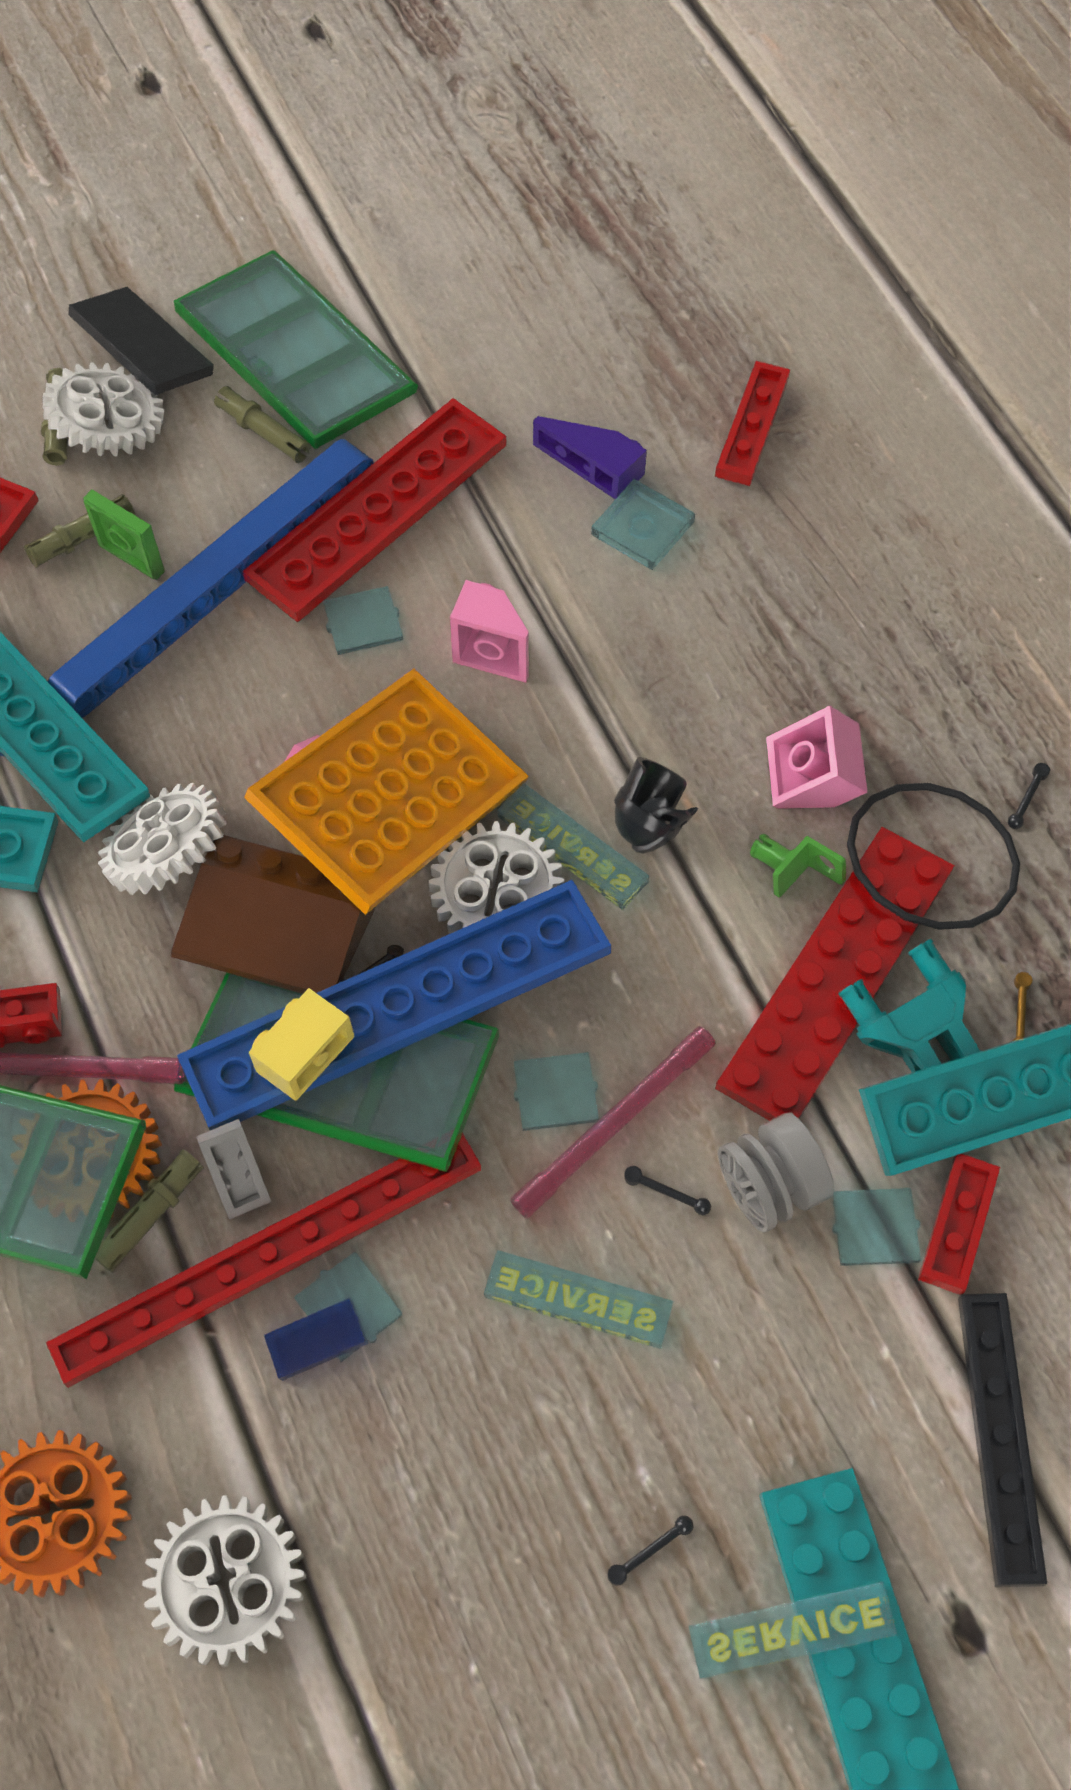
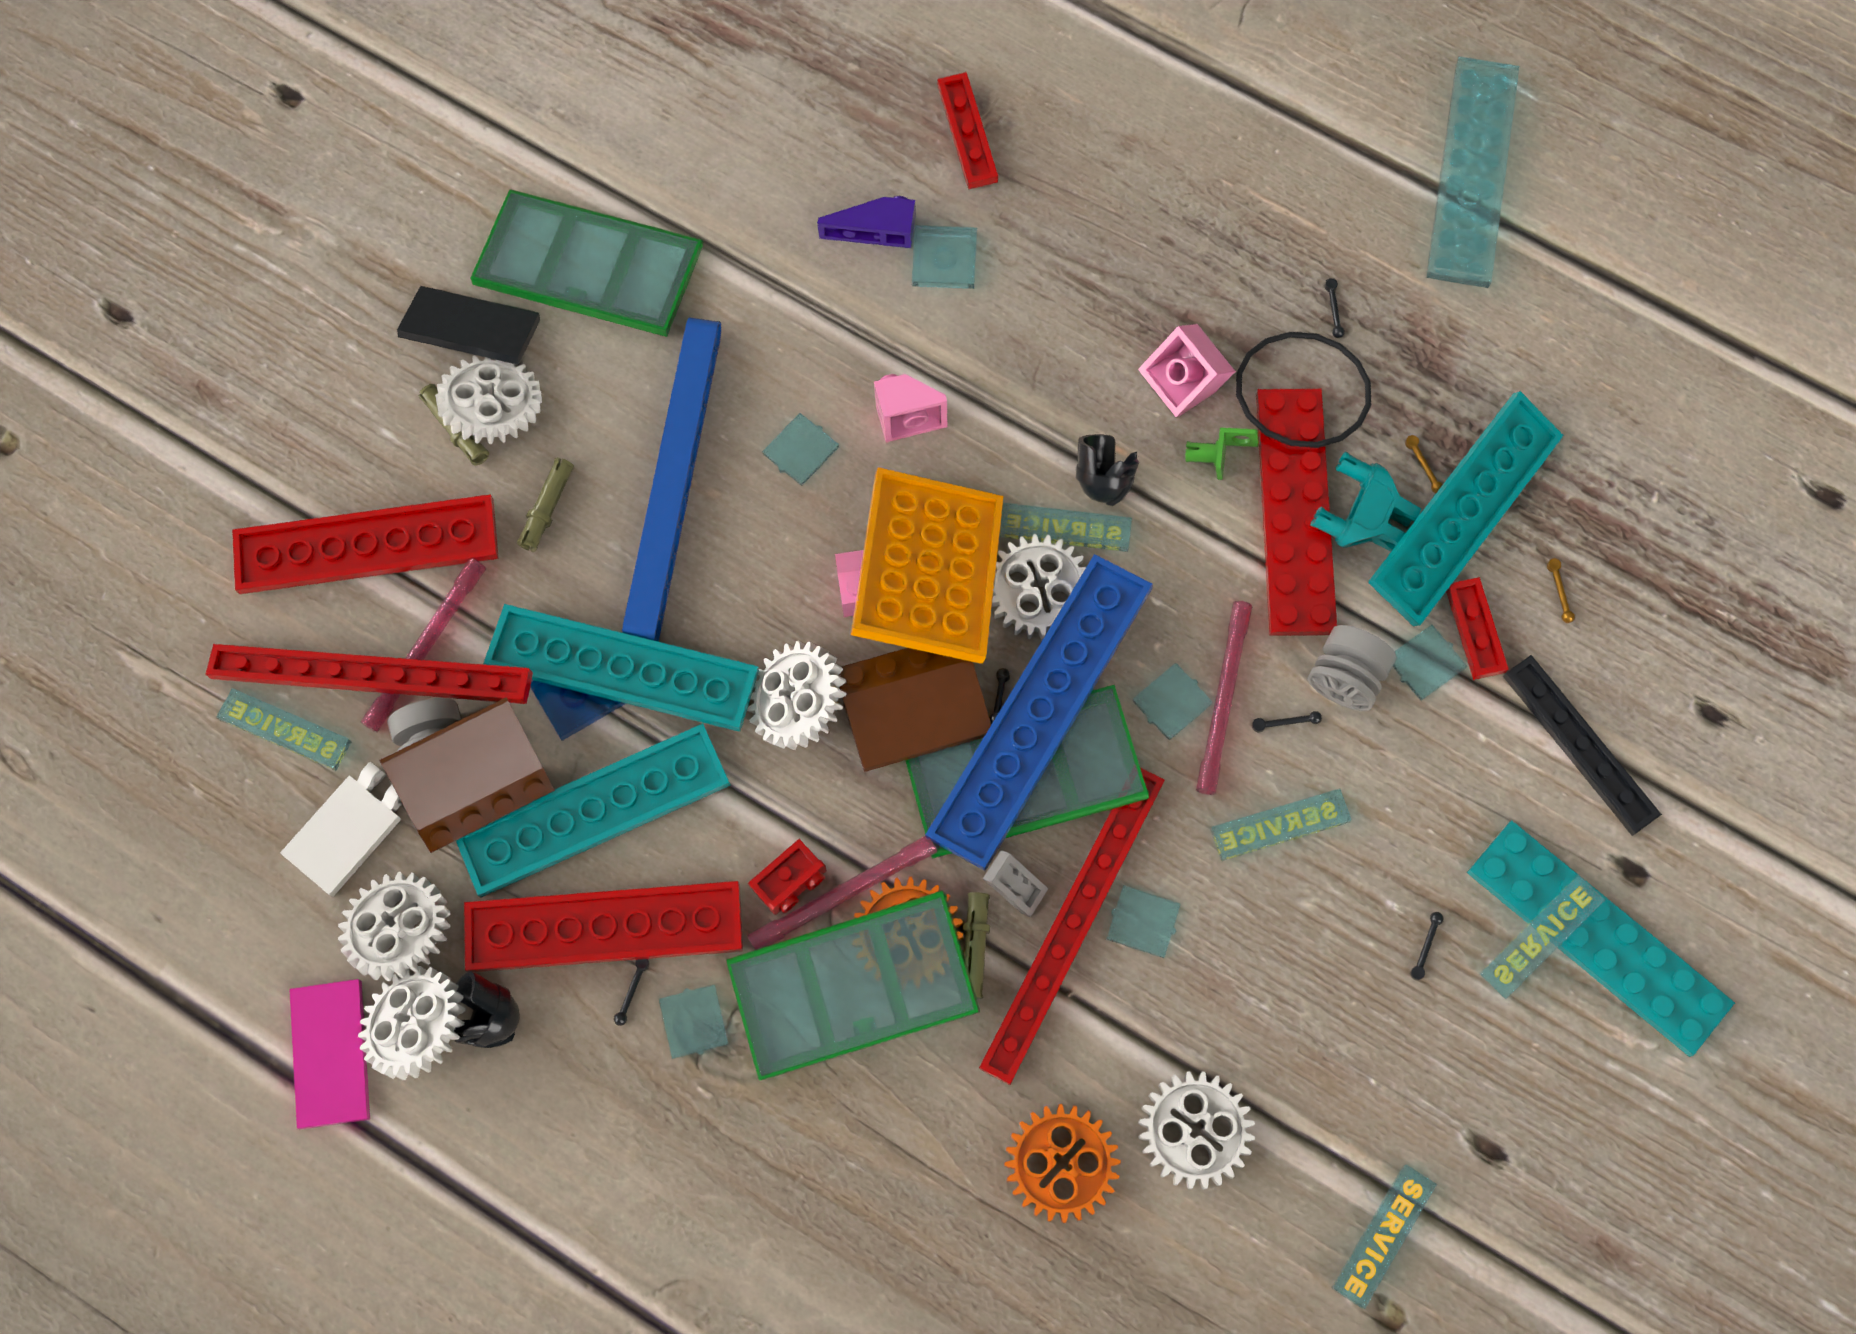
camera: 30 degrees left, 10 degrees up
bright green tile [83,489,165,580] -> none
olive pin [214,386,311,463] -> none
red plate [243,398,507,623] -> none
light yellow brick [249,988,355,1101] -> none
clear blue tile [264,1298,368,1381] -> none

